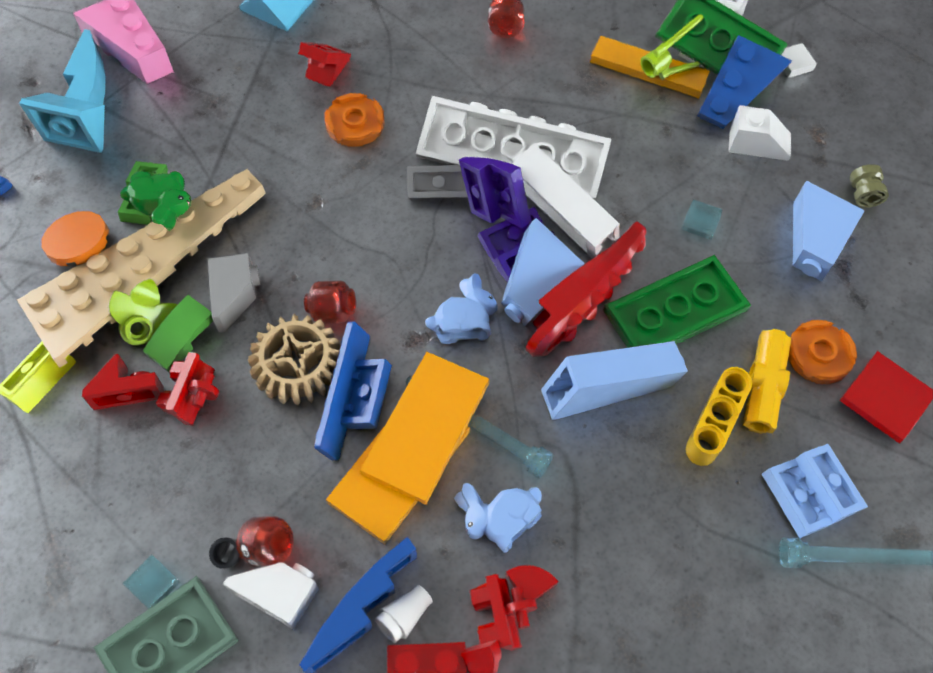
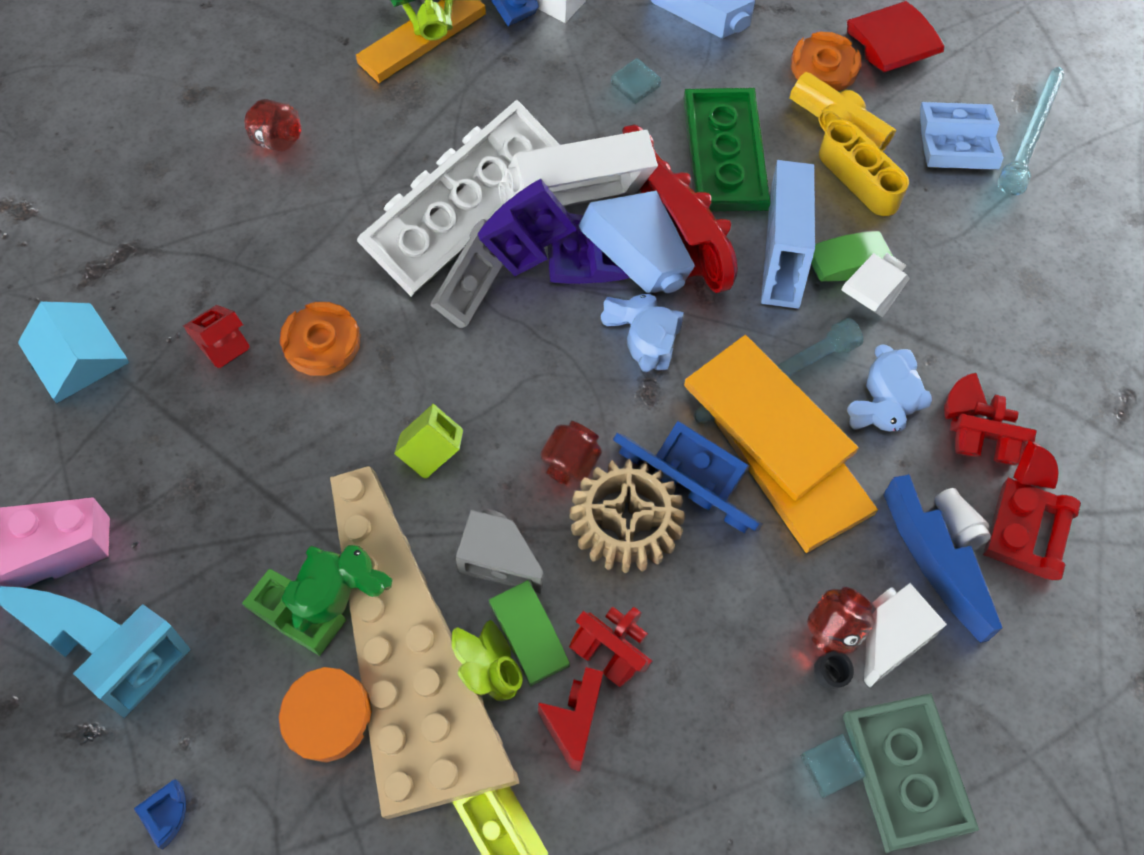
camera: 65 degrees left, 0 degrees up
none -> lime panel [394,404,463,478]
none -> bright green slope [811,231,893,282]
none -> white slope [841,253,910,317]

